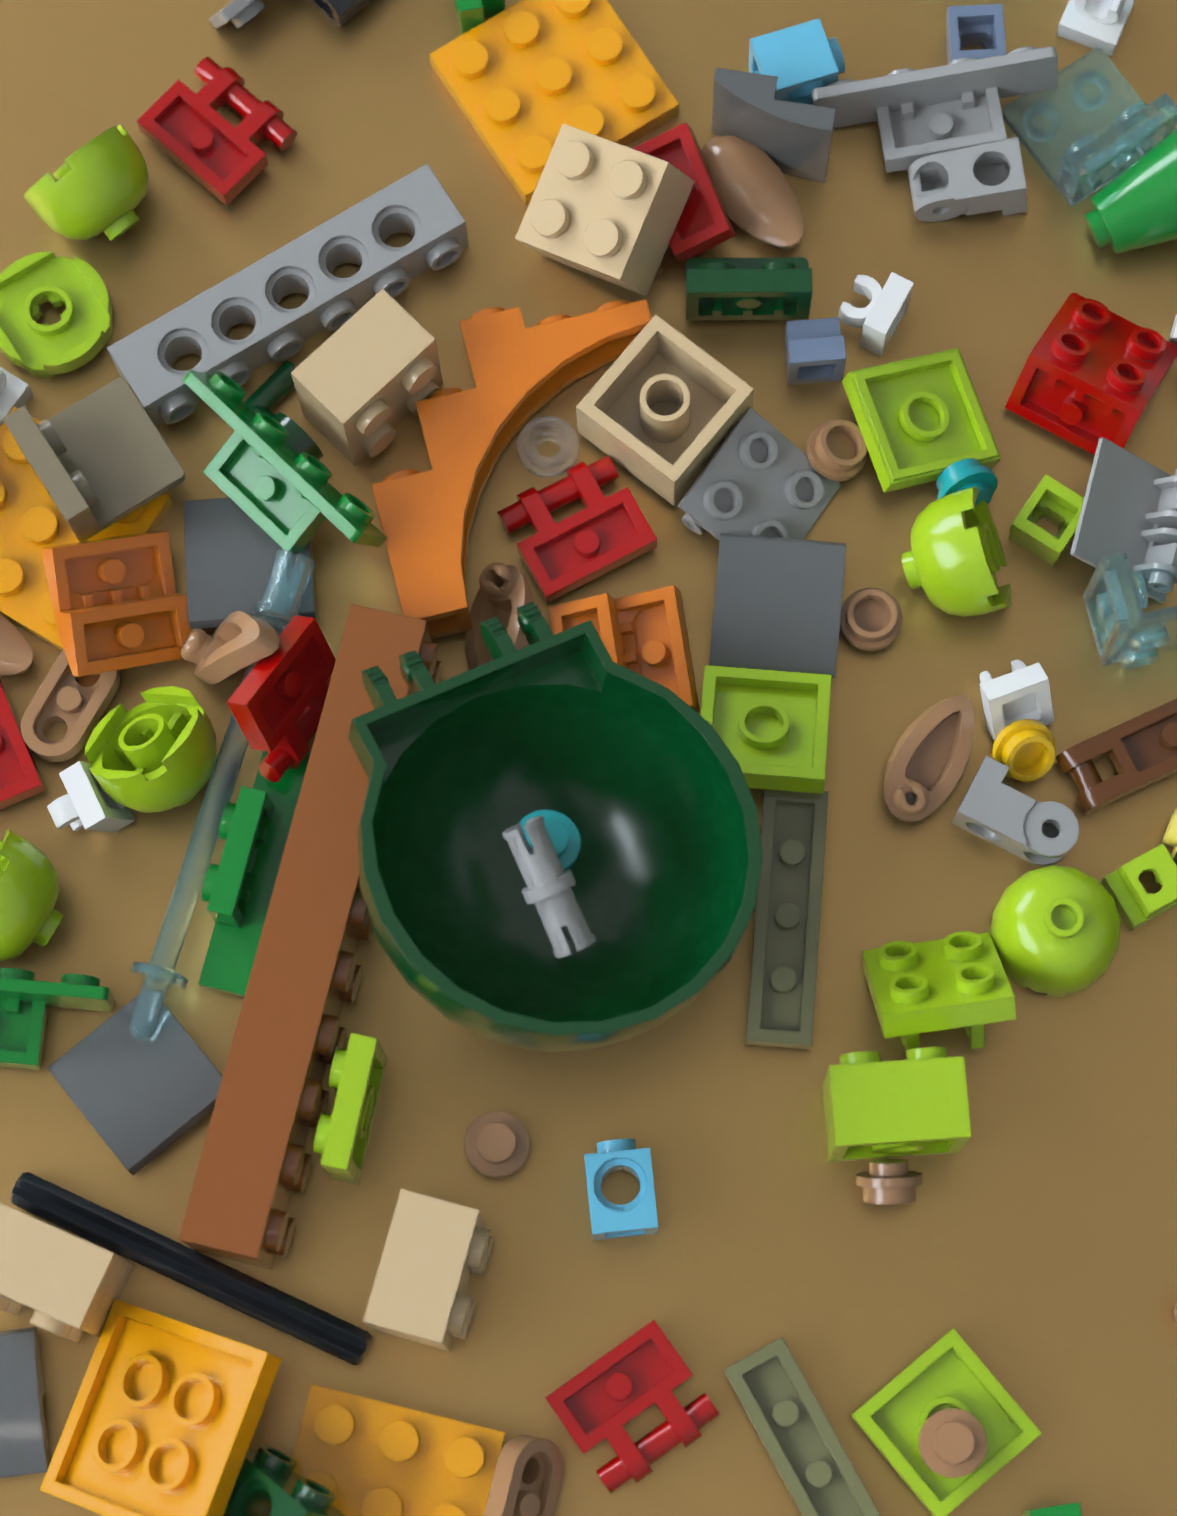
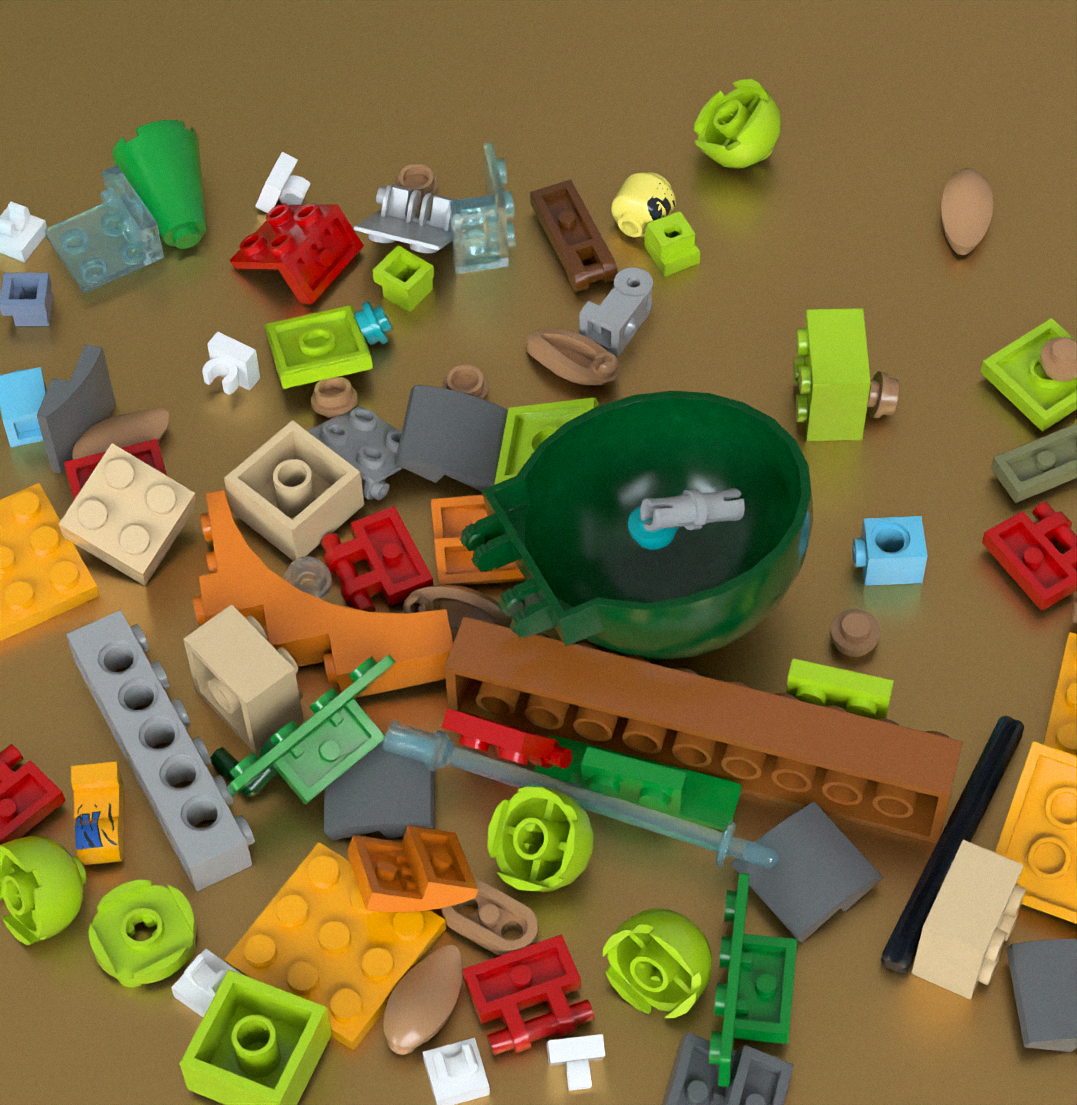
camera: 90 degrees left, 20 degrees down
dark tan bracket [2,377,186,542] -> none
white tile [47,761,135,833] -> none
medium nougat arm [180,611,280,685] -> none
tan brick [363,1189,493,1351] -> none
dark green bracket [685,257,812,320] -> none
sand blue piece [785,317,846,385] -> none
light grey bracket [812,46,1058,173] -> none
lime plate [862,931,1016,1057] -> none
lime cylinder [902,486,1012,617] -> none
light grey leg [907,137,1027,222] -> none
white tile [979,659,1054,741] -> none
lime cylinder [990,865,1121,997] -> none
yellow plate [992,719,1055,782] -> none
none -> light orange leg [71,761,124,865]

